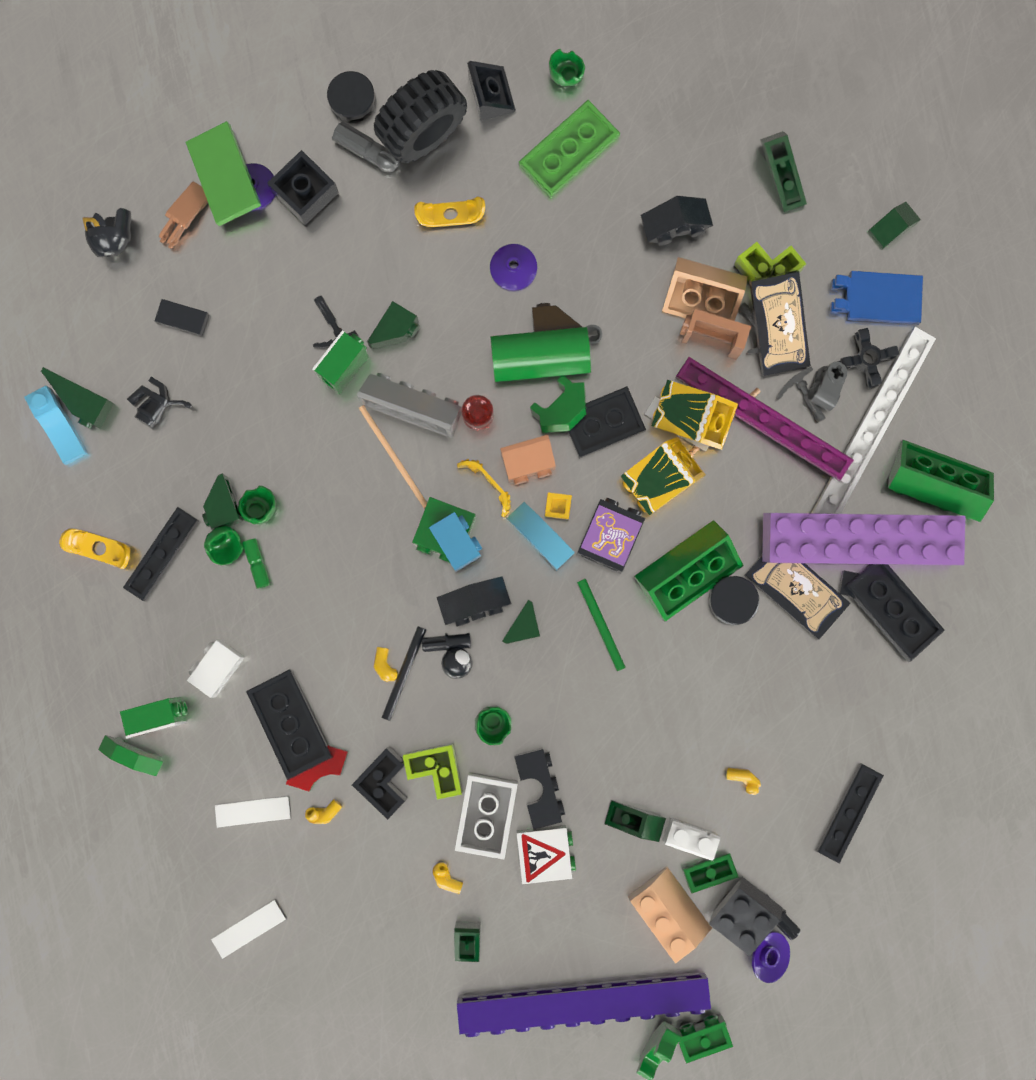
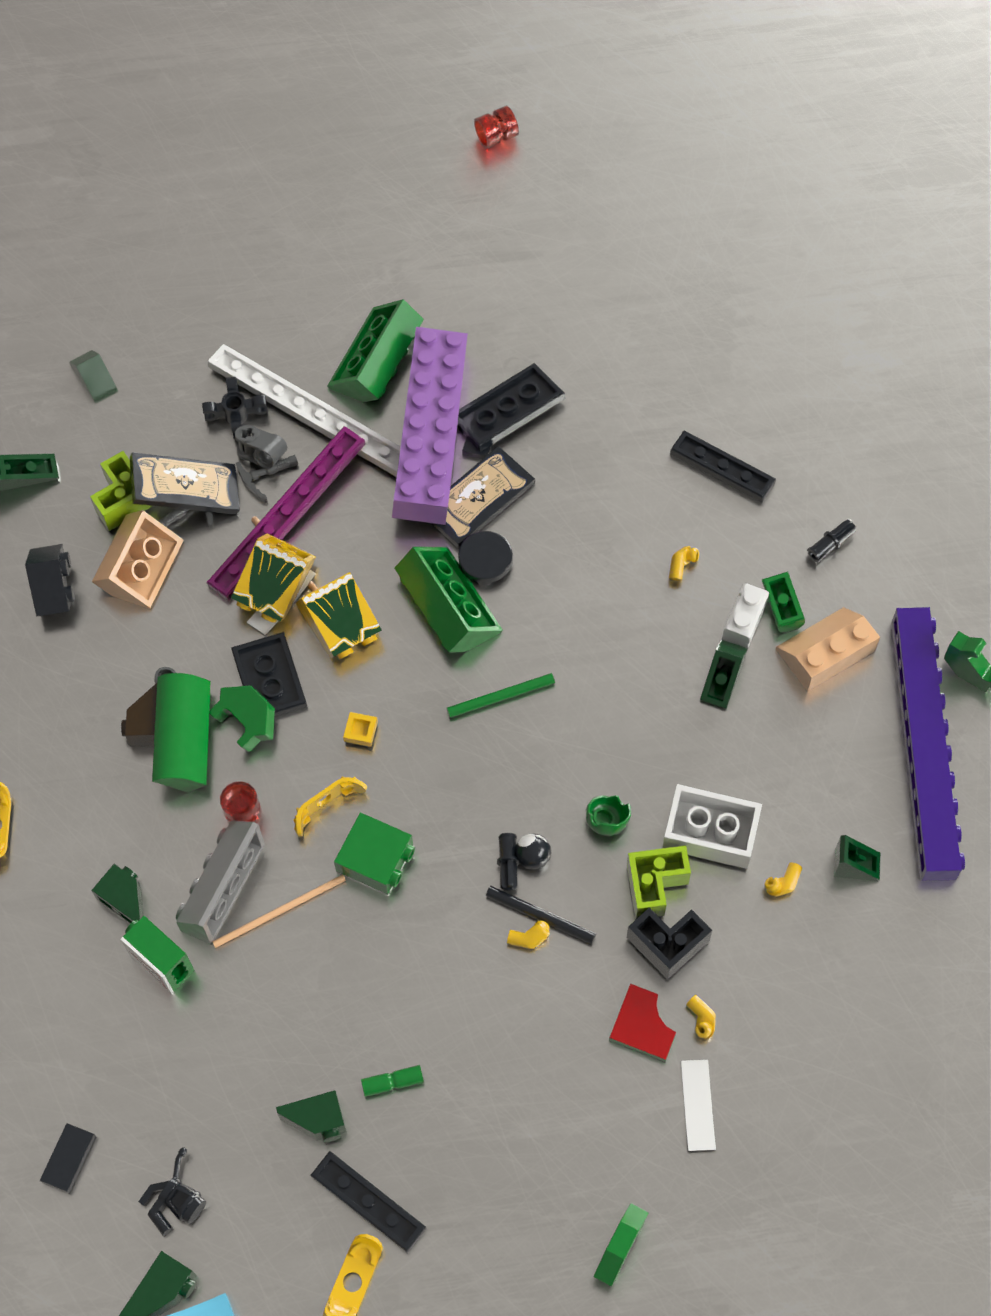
camera: 85 degrees left, 20 degrees down
green piece [120,697,188,739] -> none
white brick [187,640,245,698] -> none
green hair [204,526,243,566] -> none
white sticker [211,900,286,959] -> none
green hair [238,485,276,524] -> none
black tile [246,669,333,780] -> none
black piece [313,295,358,348] -> none
dark azure brick [429,512,482,572] -> none
black brick [436,576,511,627] -> none
dark purple dish [490,244,537,291] -> none
nougat slope [500,435,556,485] -> none
dark green slope [502,600,540,644] -> none
medium azure slope [507,502,575,571] -> none
black arch [514,747,565,830] -> none
piece [517,825,576,884] -> none
panel [576,498,645,574] -> none
green bracket [678,1014,733,1064] -> none
nougat panel [680,309,751,360] -> none
black brick [709,877,783,956] -> none
dark purple dish [752,932,790,983] -> none
blue tile [830,271,923,325] -> none

